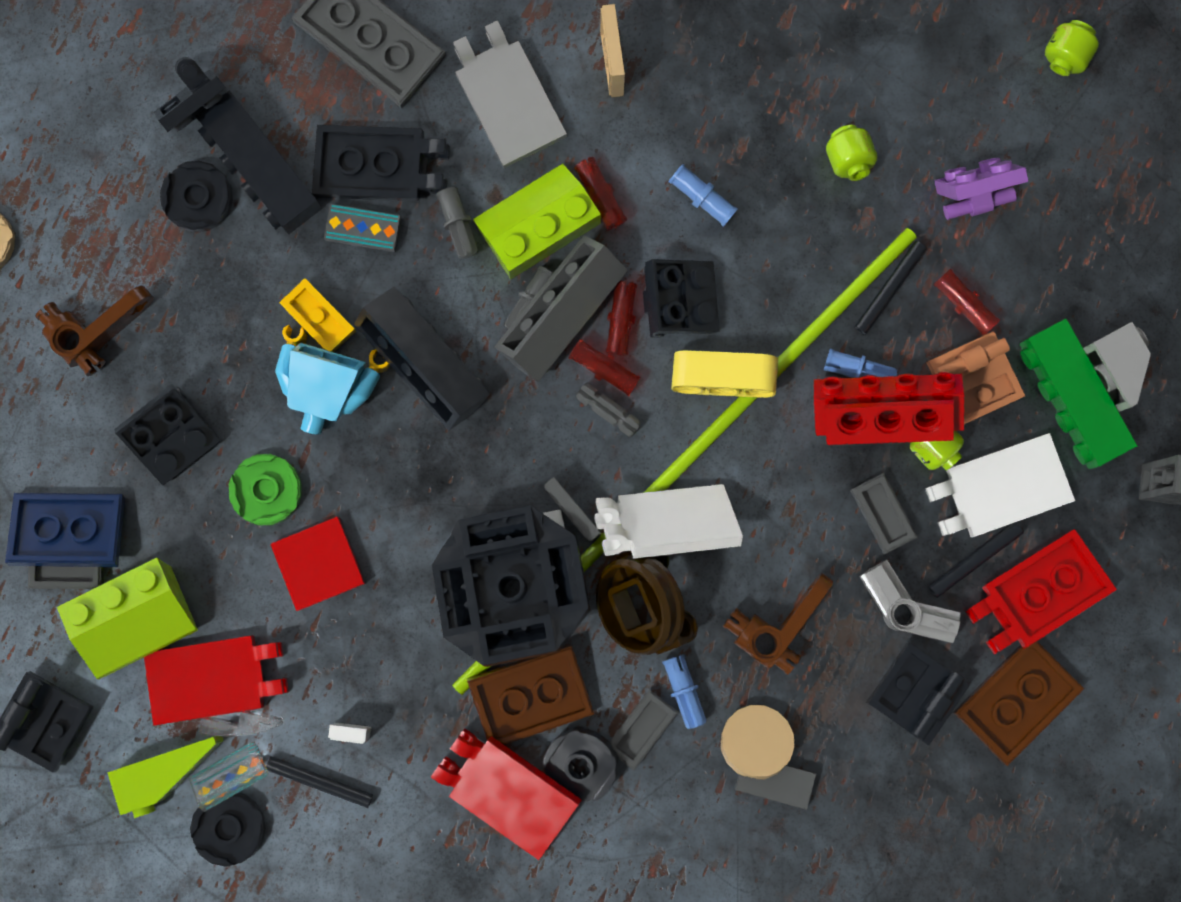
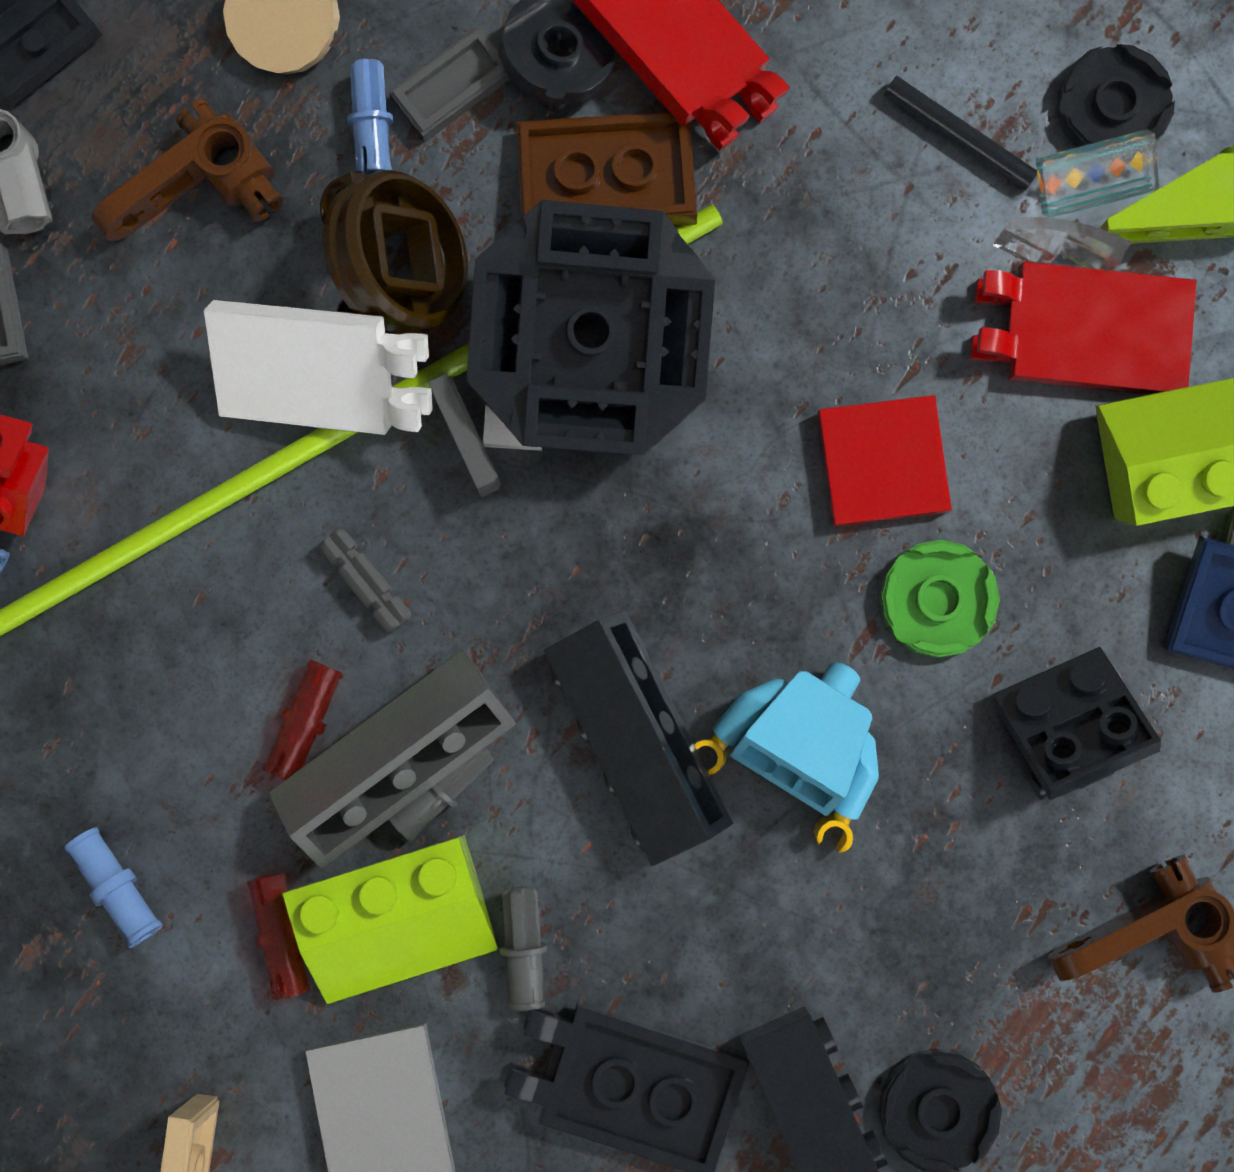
camera: 165 degrees left, 0 degrees up
yellow plate [279,278,356,352] -> none
dark grey tile [324,204,402,252] -> none
white tile [328,722,371,744] -> none
clear red pin [568,338,641,397] -> none
black plate [643,259,720,338] -> none
light yellow beam [671,351,778,398] -> none

